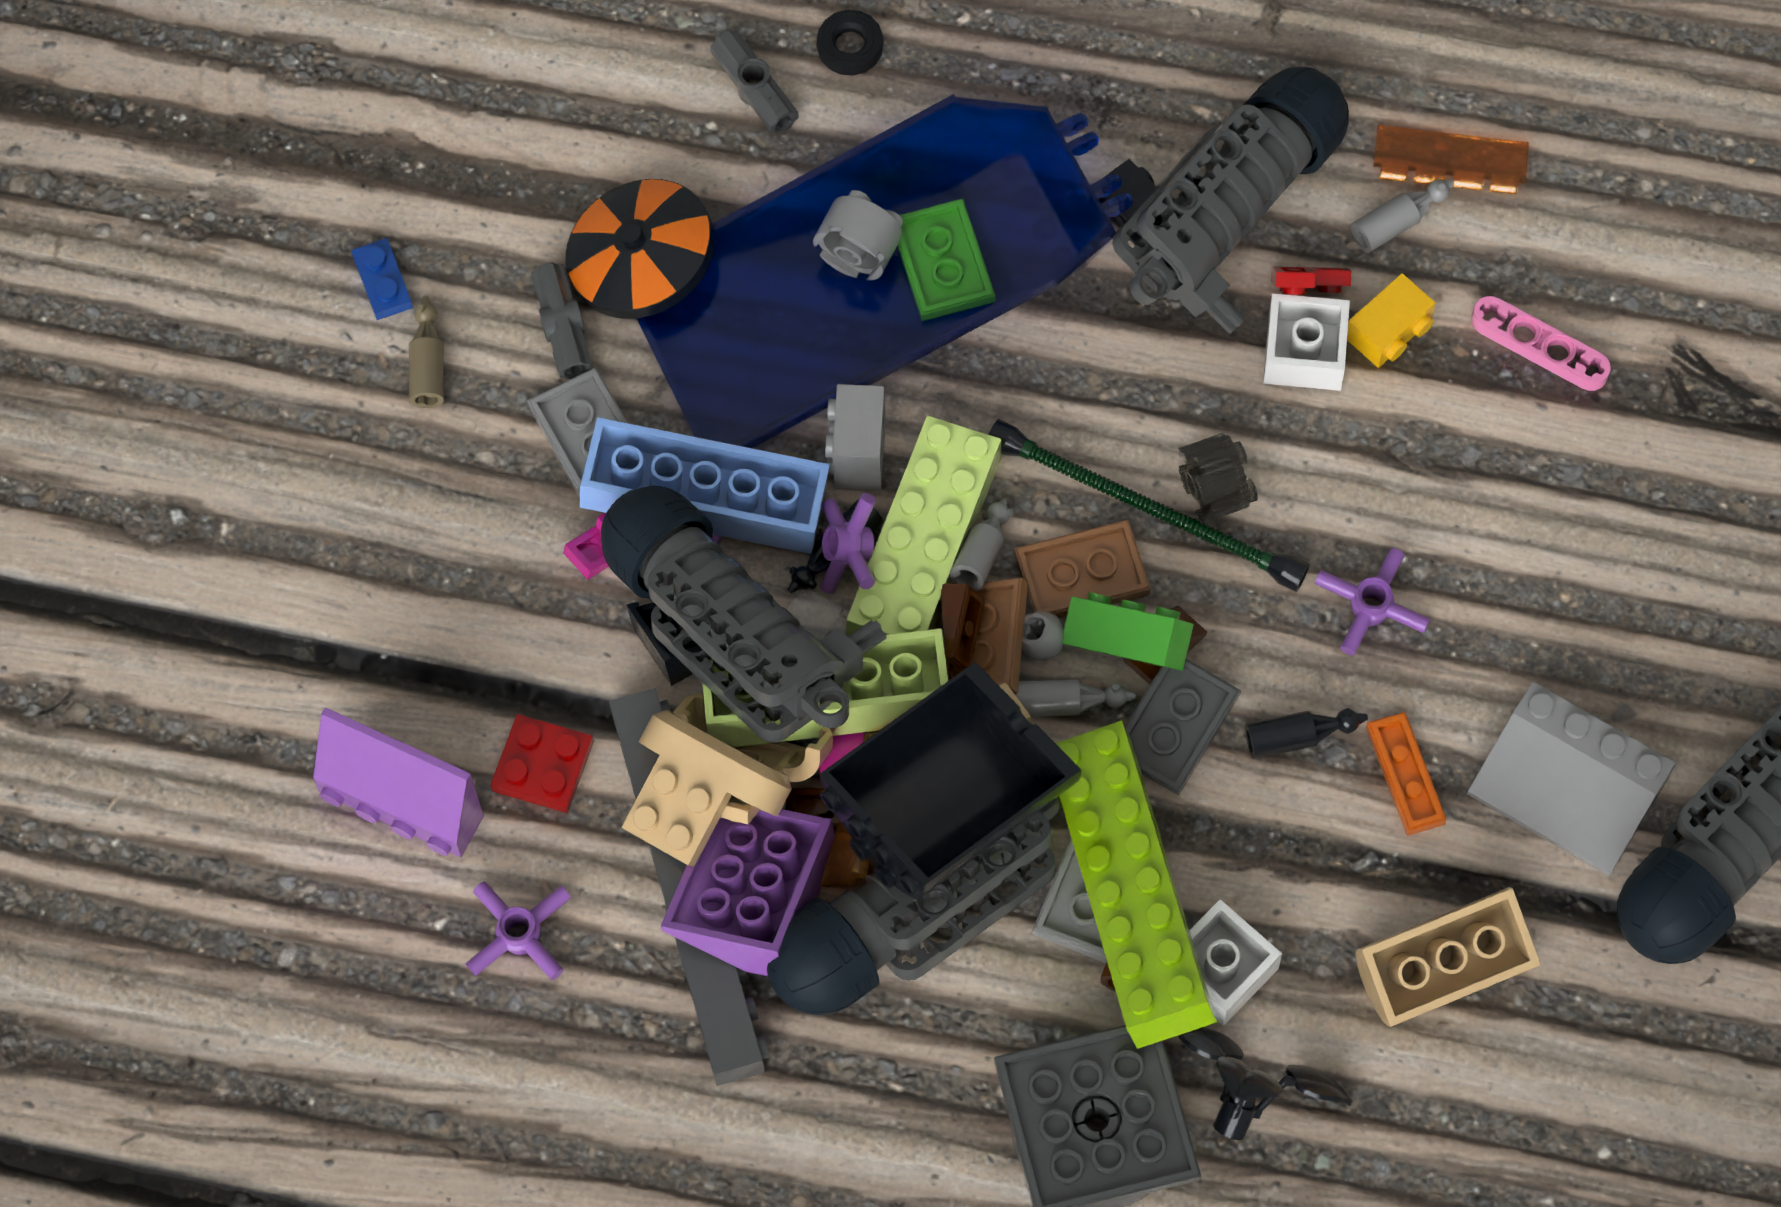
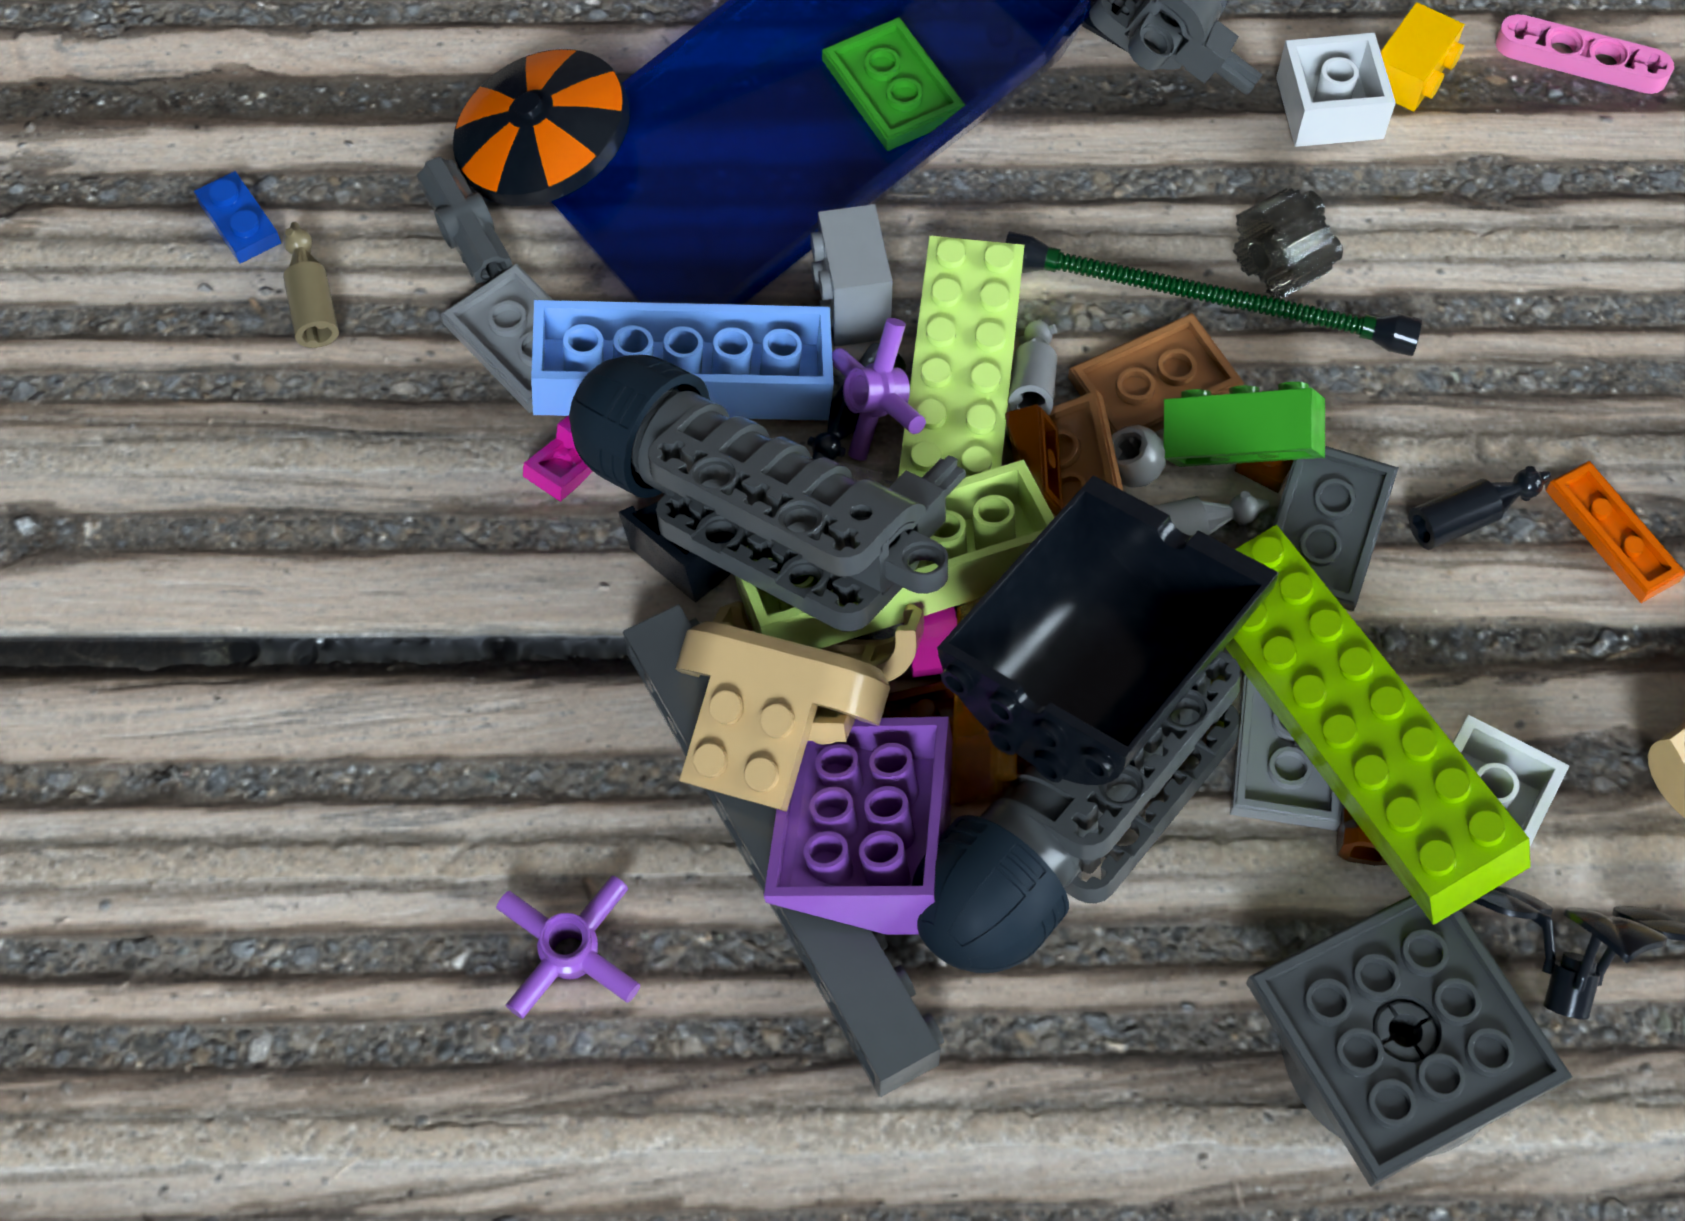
camera: 15 degrees left, 5 degrees down
medium lavender slope [313,707,484,857] -> none
red plate [490,714,594,813] -> none
light grey brick [813,190,903,280] -> none
red plate [1271,266,1352,295] -> none
medium lavender bar [1315,548,1431,655] -> none

